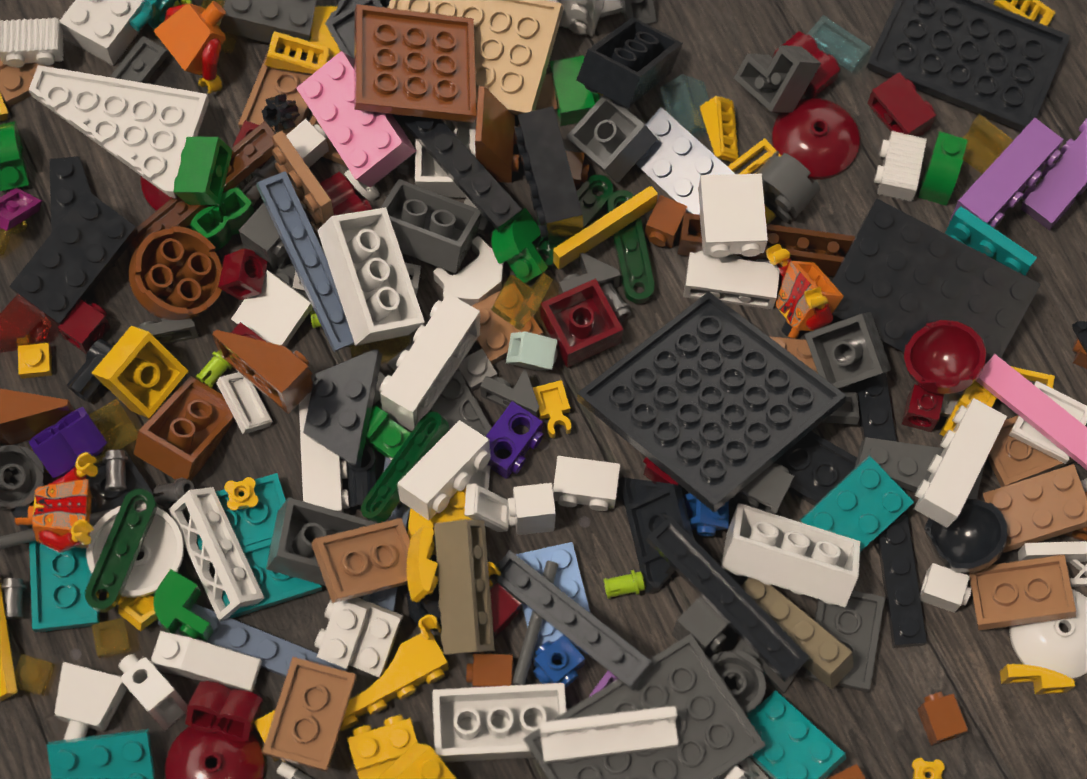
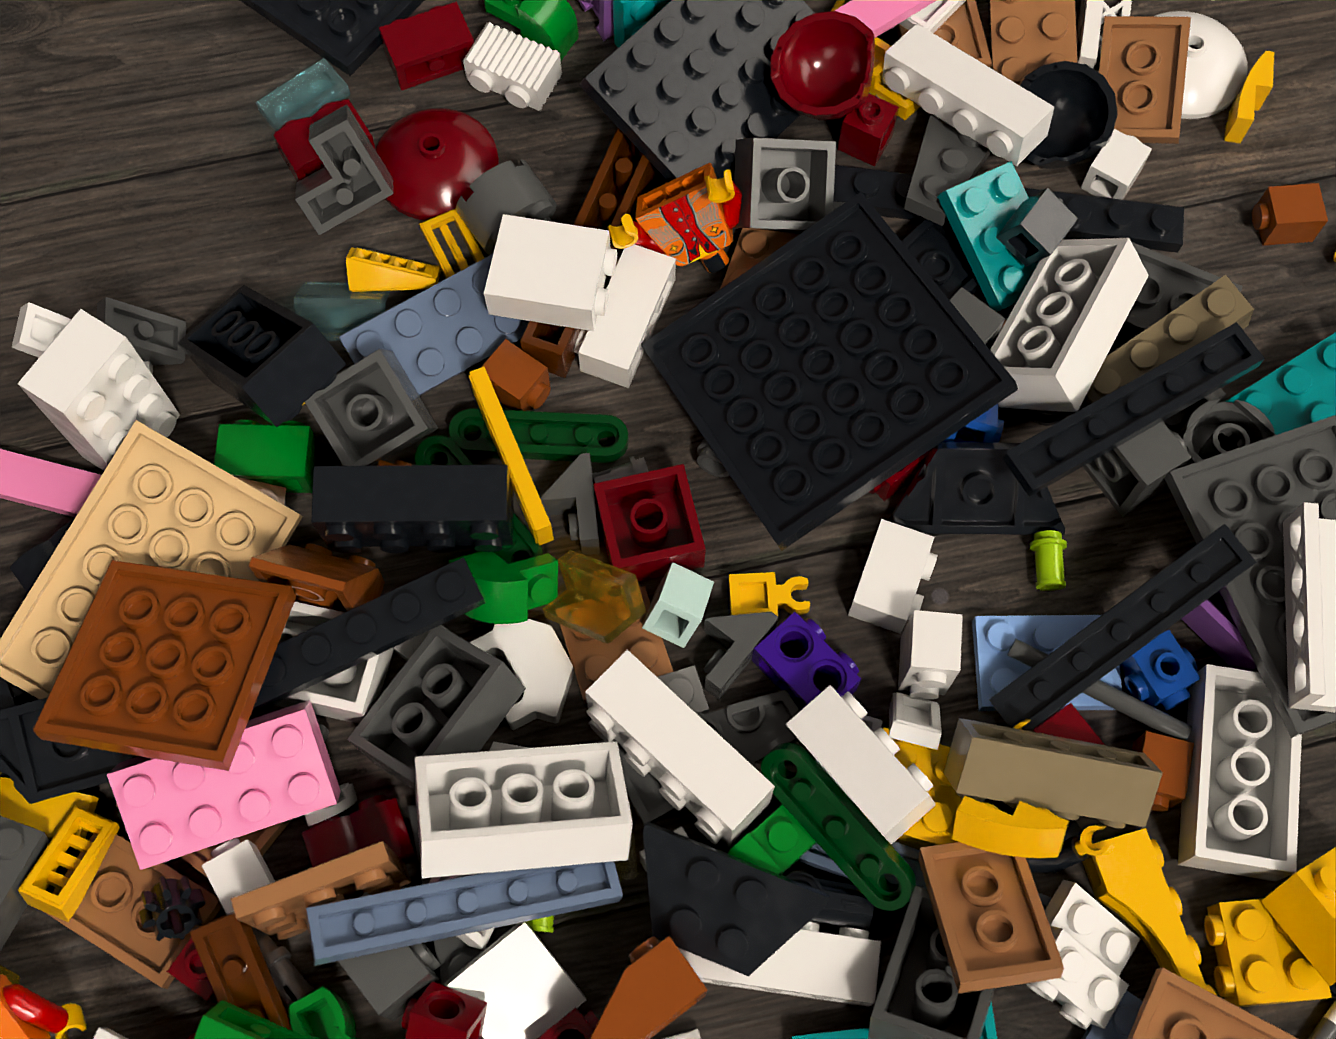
camera: 75 degrees left, 0 degrees up
none -> brick [996,188,1078,267]

